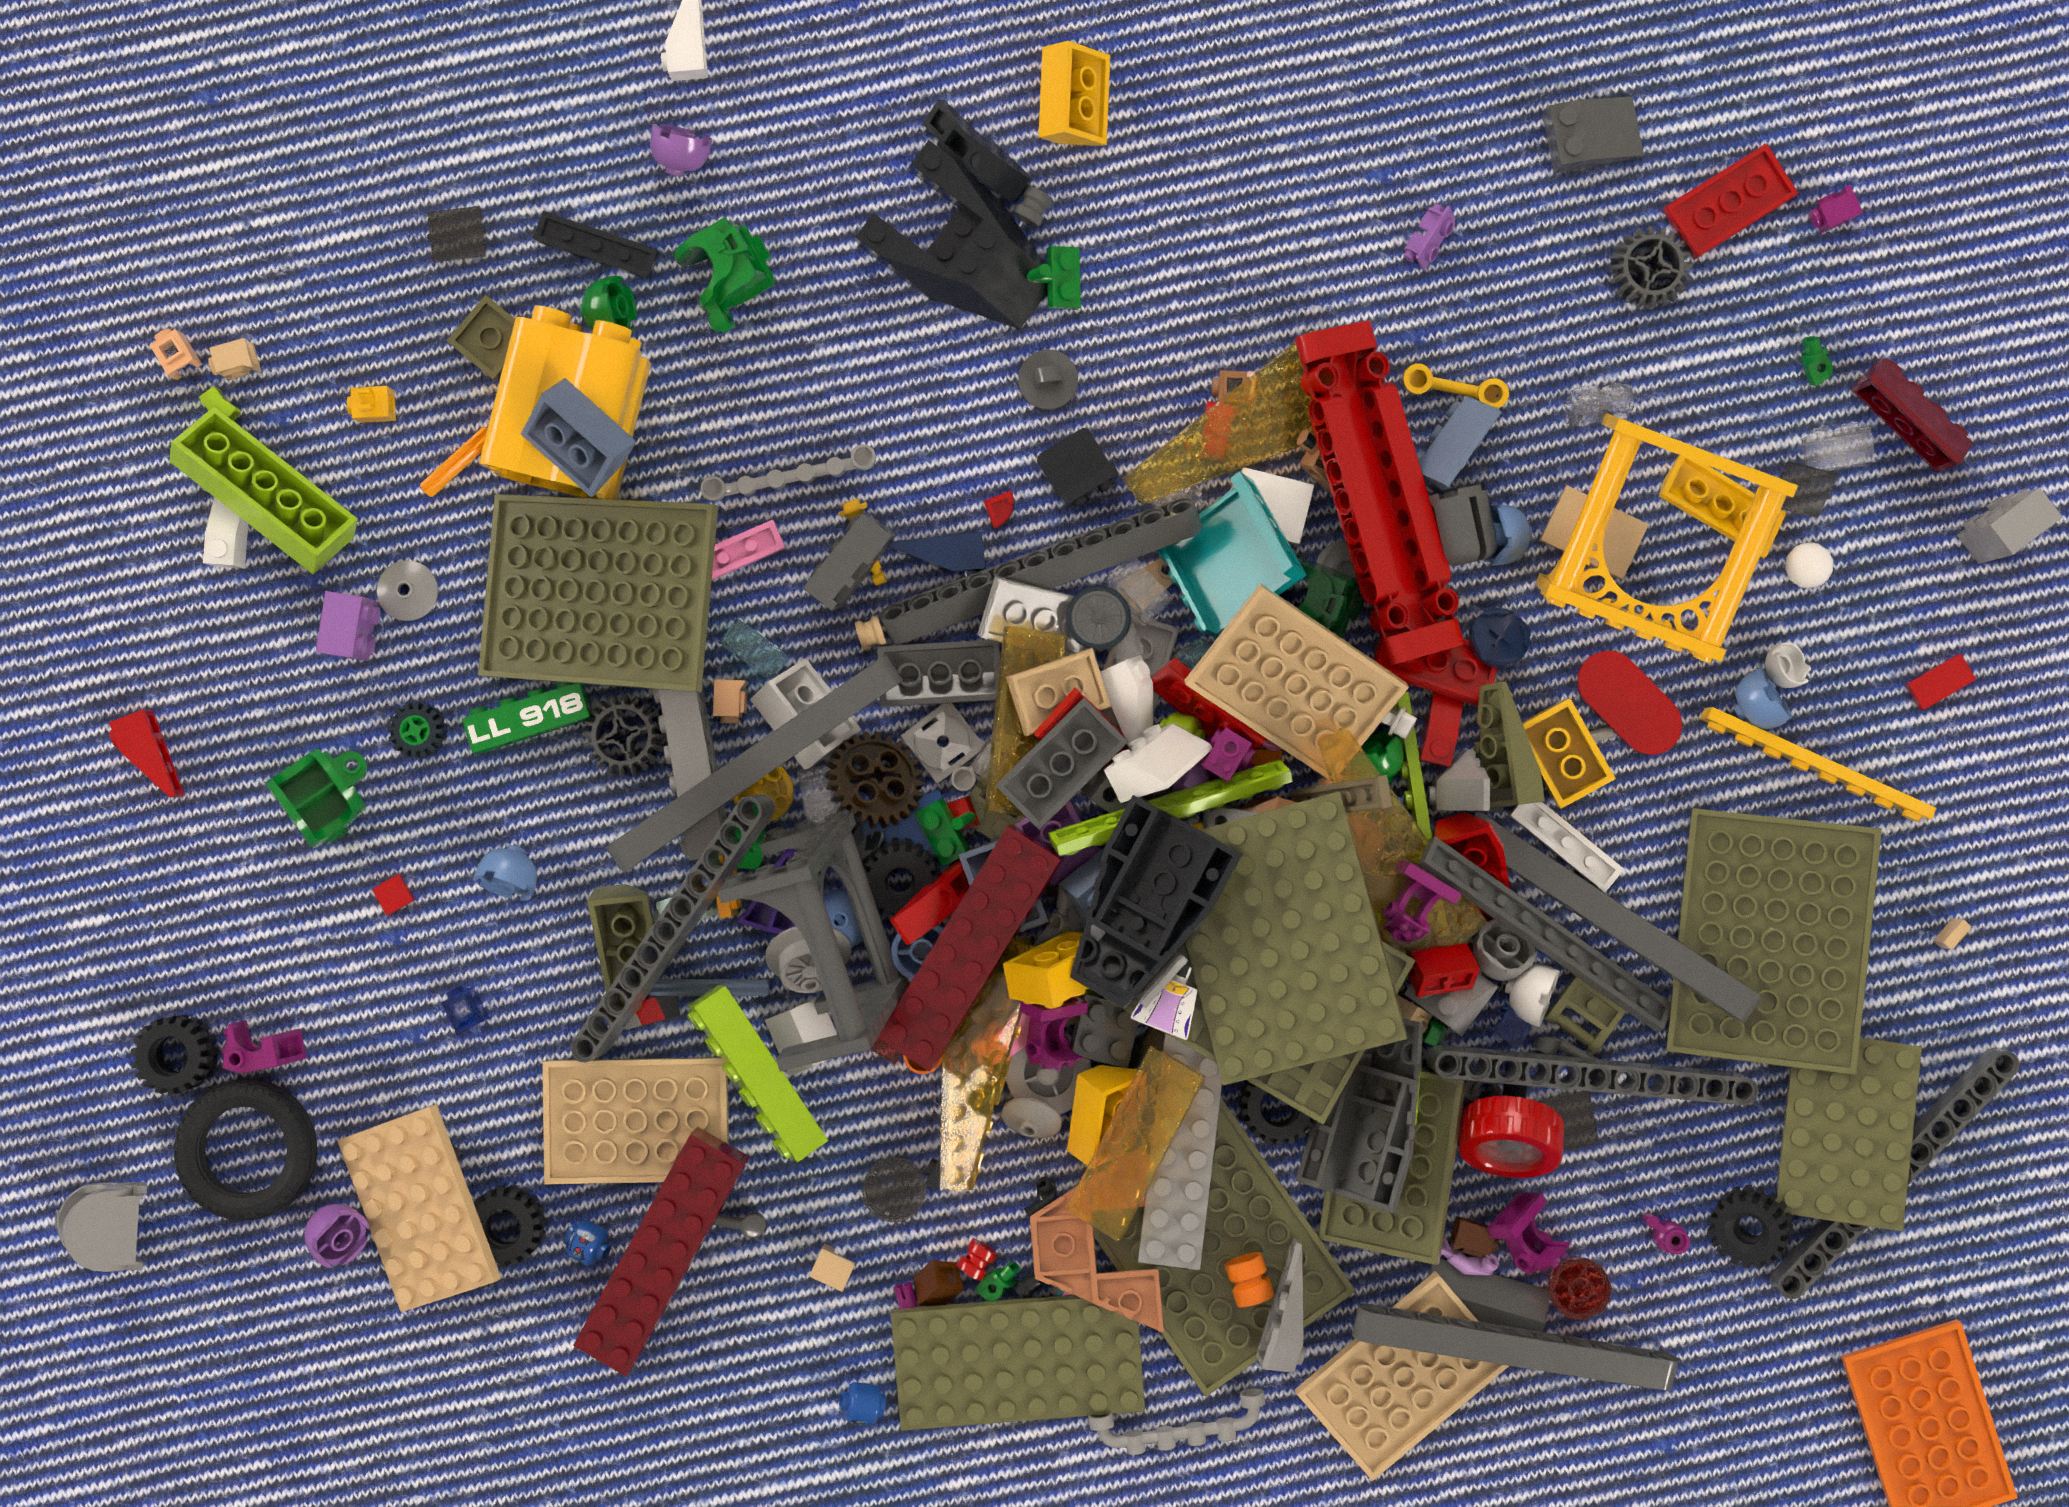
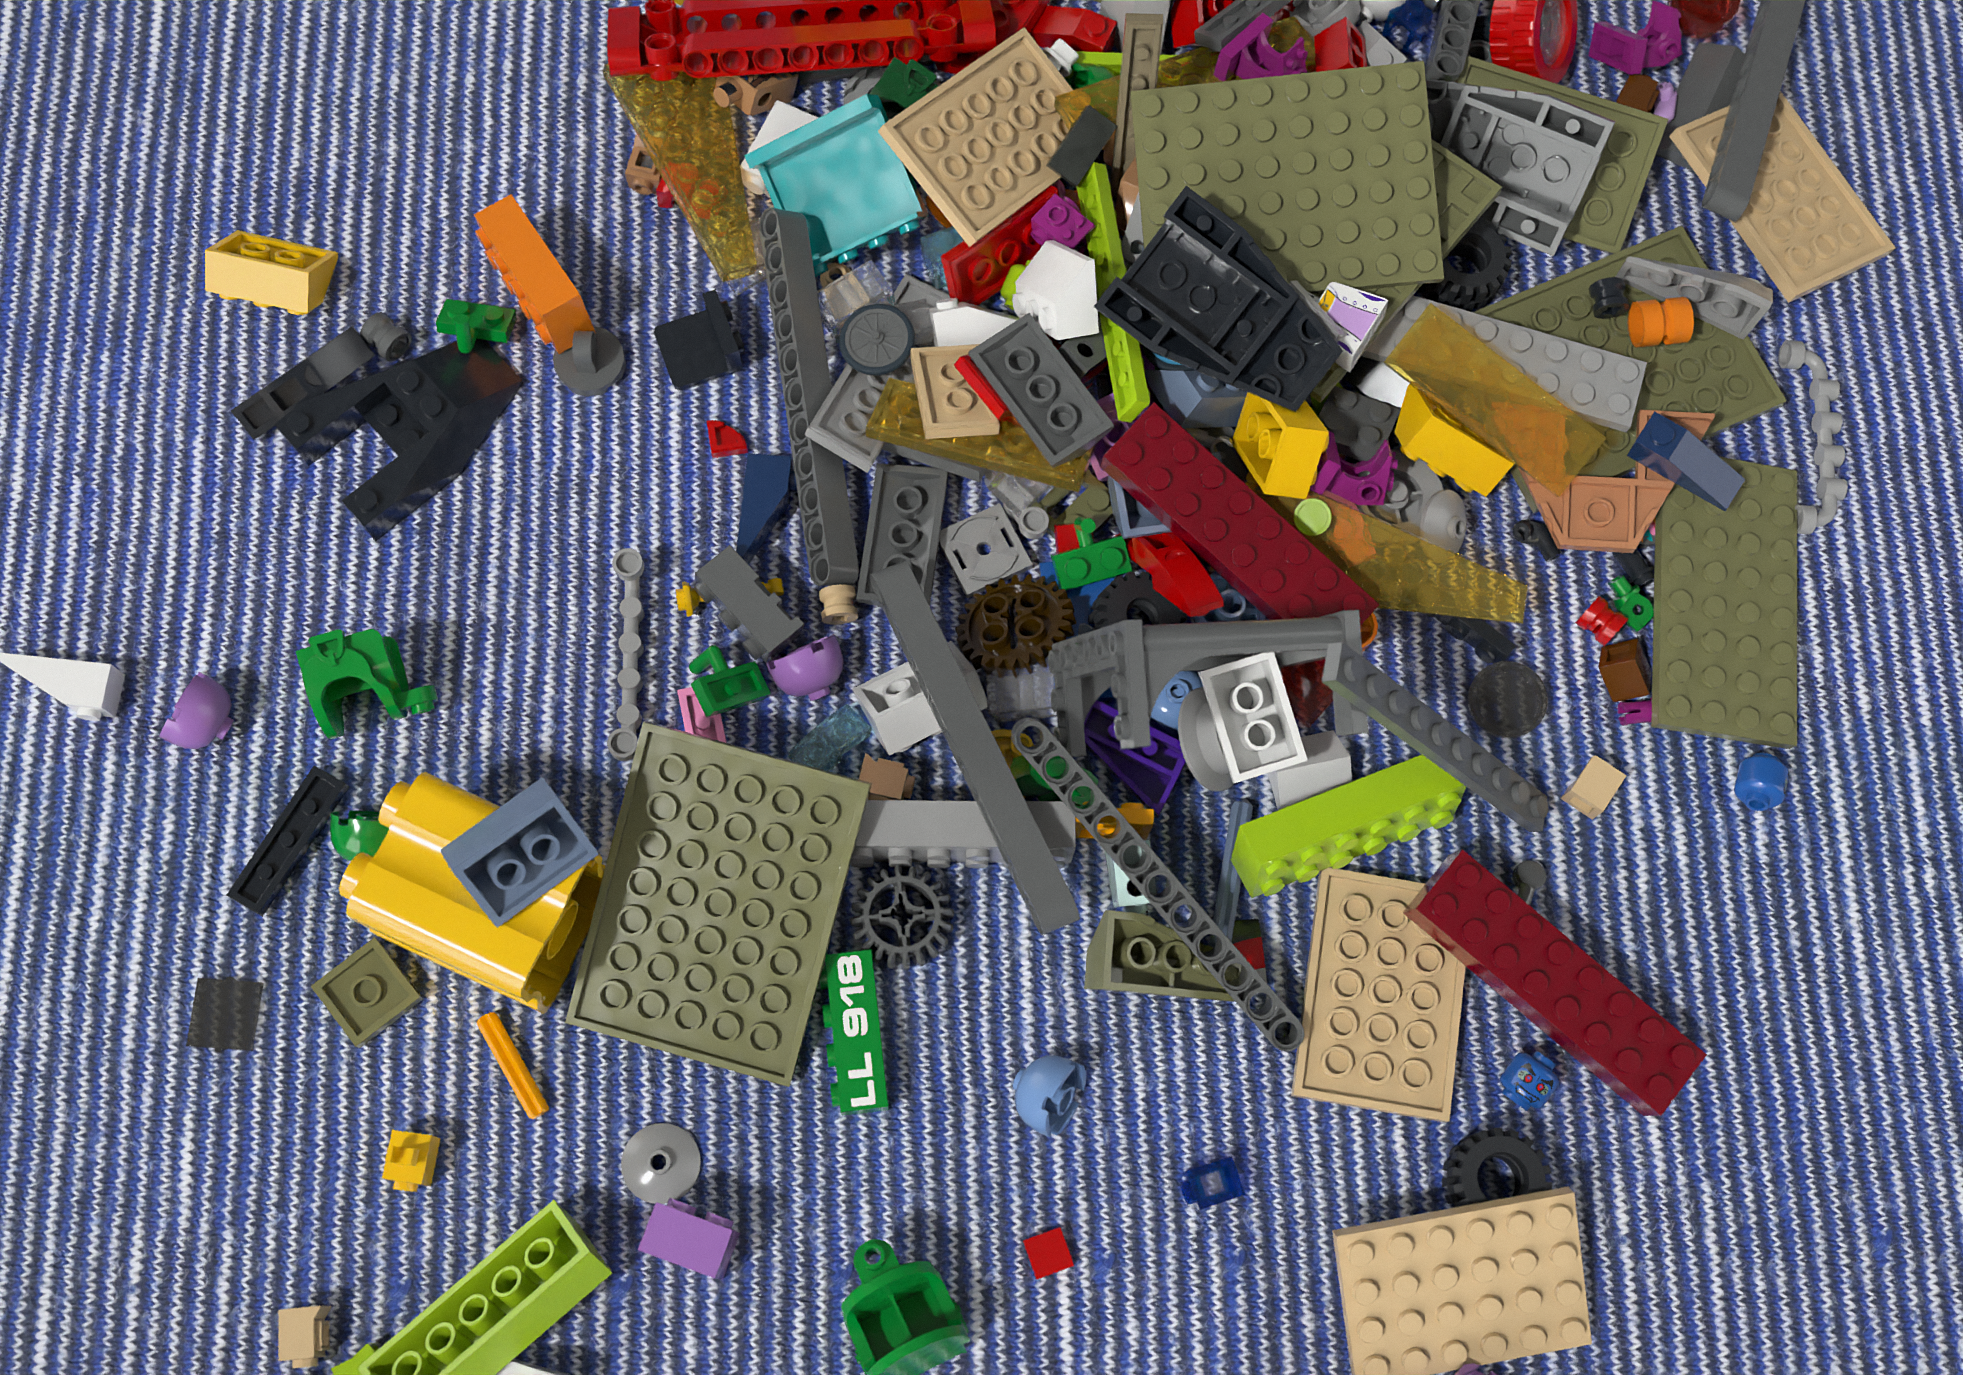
camera: 85 degrees left, 15 degrees down
black wheel [387,703,448,758] -> none
none -> orange brick [474,194,596,354]
none -> green plate [689,645,771,718]
none -> medium lavender cylinder [766,634,843,701]
none -> pearl dark grey tile [1046,105,1117,187]
none -> white slope [1199,652,1308,783]
none -> lime piece [1294,498,1332,536]
none -> dark grey plate [1322,642,1548,832]
none -> black wheel [1589,277,1630,319]
none -> dark blue slope [1627,411,1746,511]

